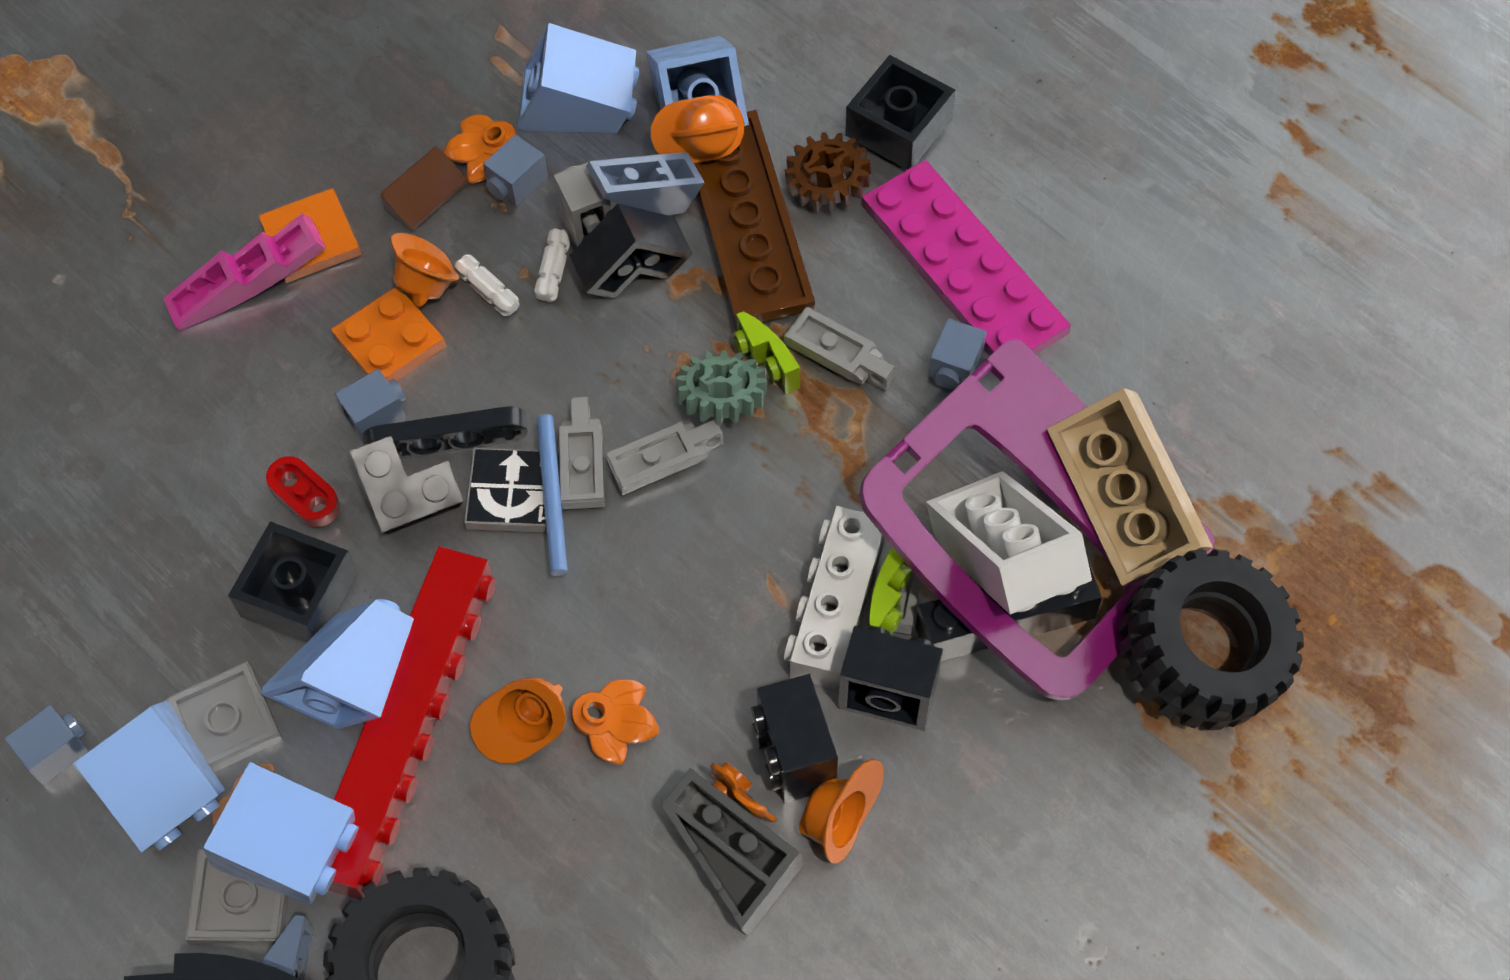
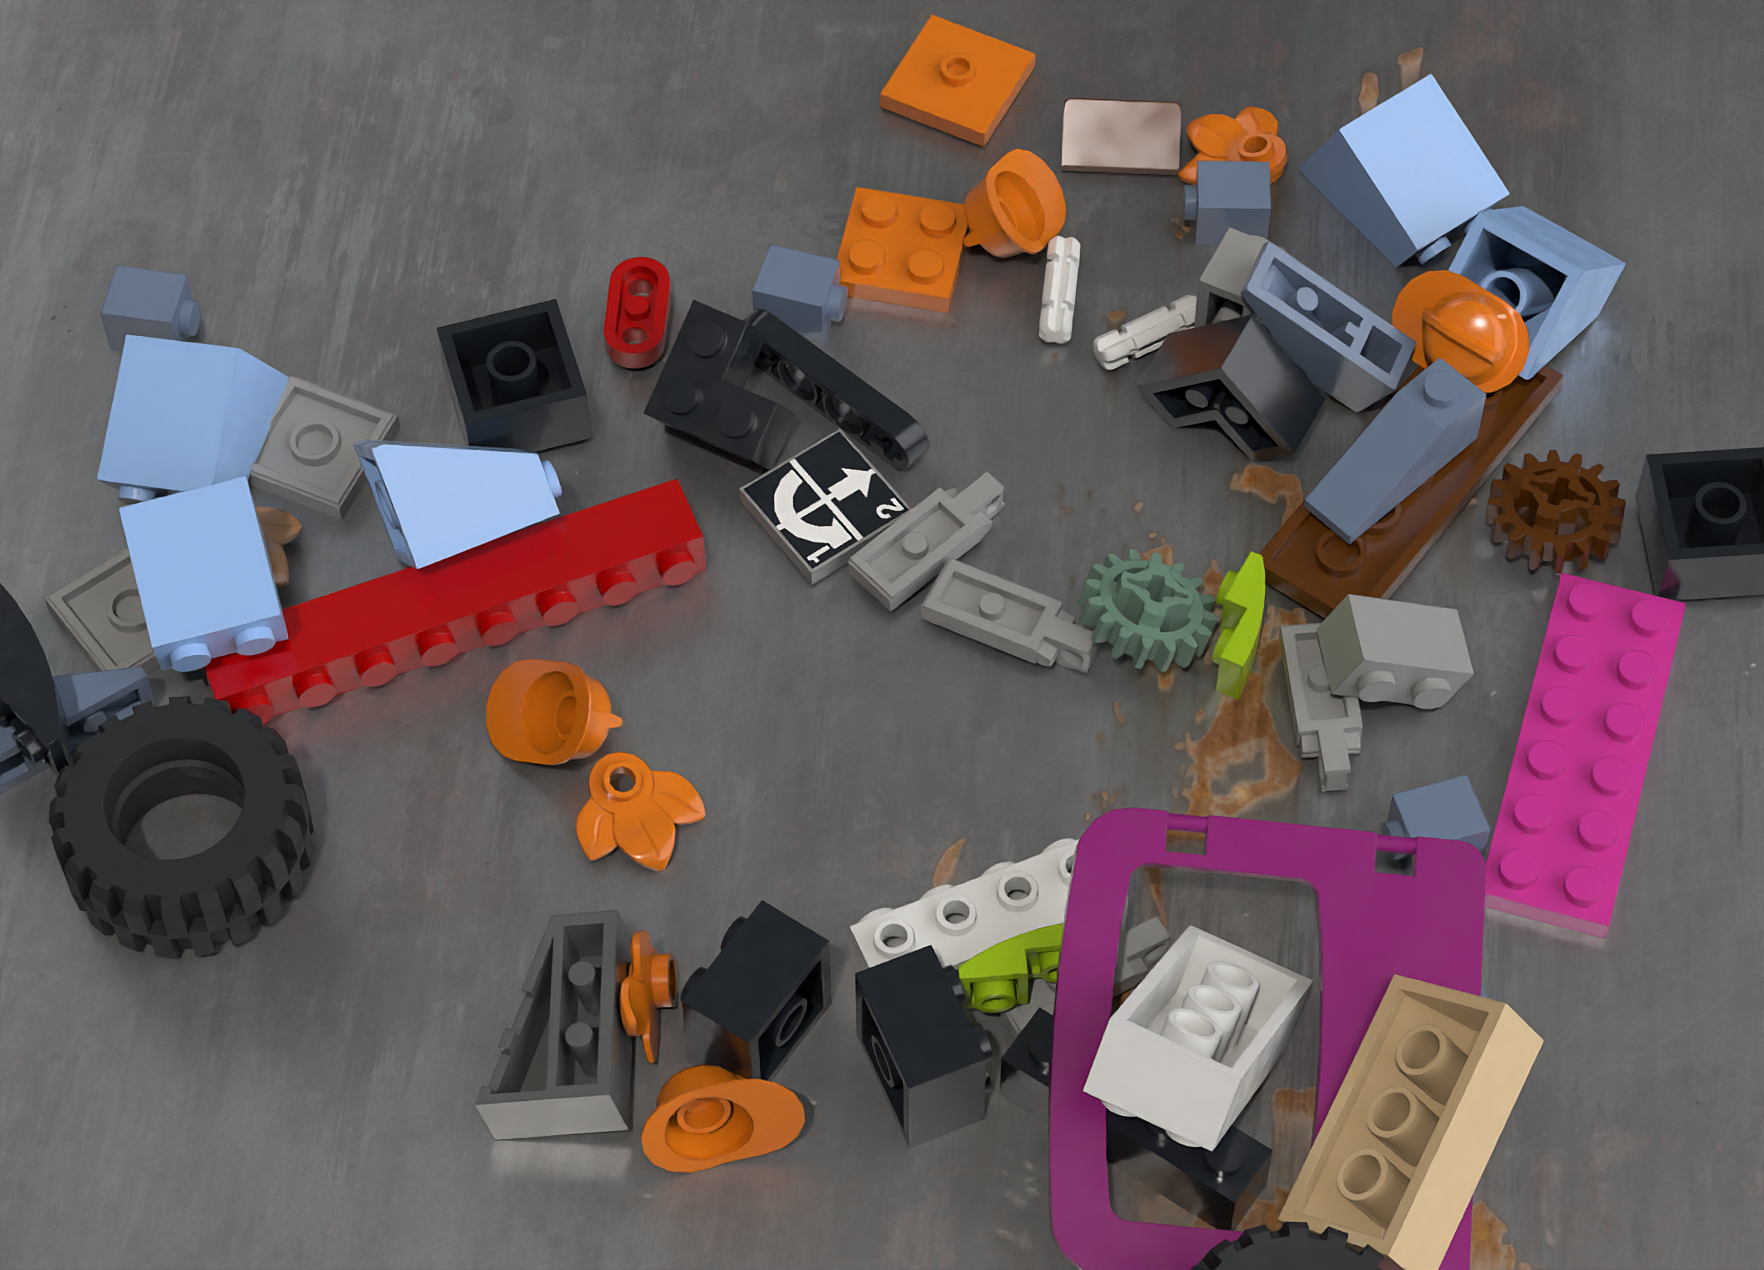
camera: 50 degrees right, 5 degrees down
dark pink slope [163,213,326,331] -> none
medium blue bar [536,414,568,576] -> none
none -> sand blue slope [1304,358,1486,544]
none -> light grey brick [1316,594,1474,709]

